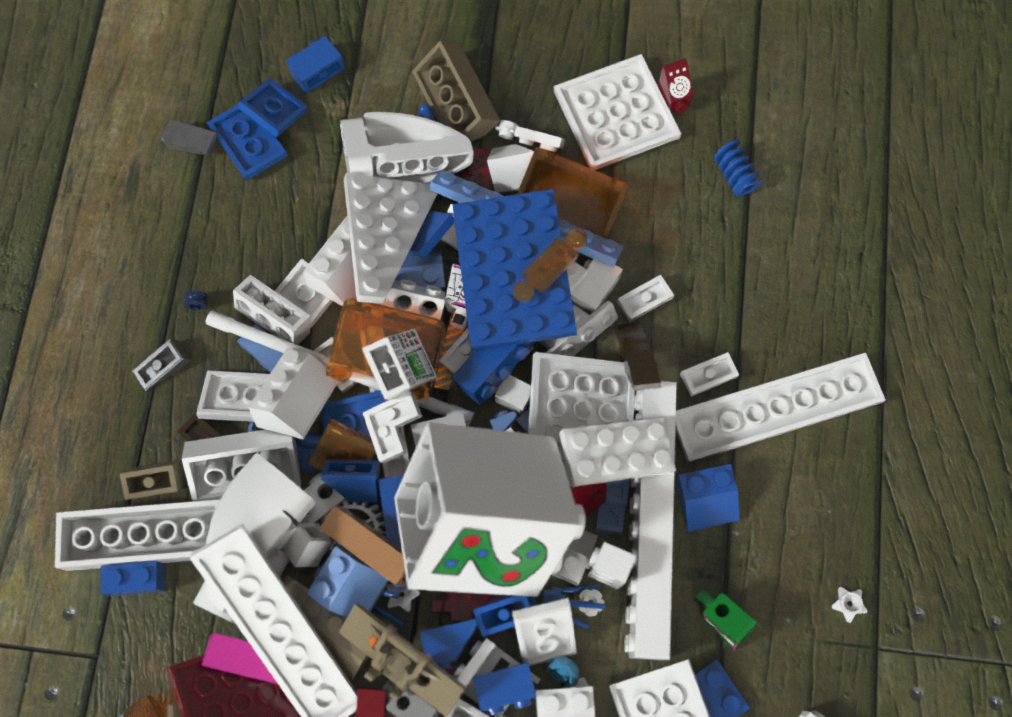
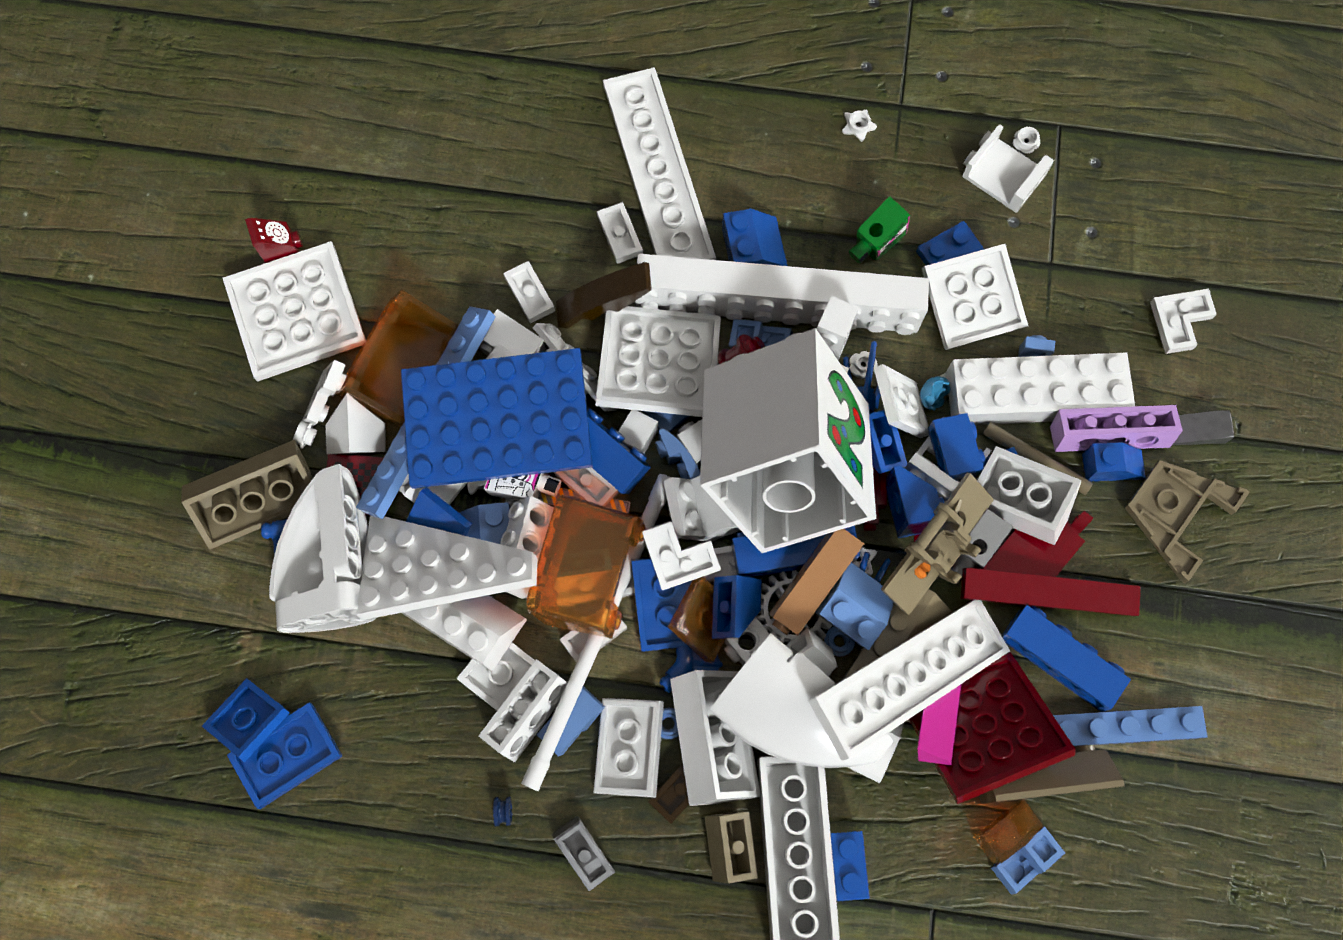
camera: 90 degrees left, 0 degrees up
flat silver slope [161,120,218,155] -> none
white slope [248,348,340,439] -> none
blue brick [286,36,345,94] -> none
white slope [362,329,437,400] -> none
clear orange plate [513,228,587,302] -> none
white plate [559,418,676,487] -> none
blue piece [714,139,763,196] -> none

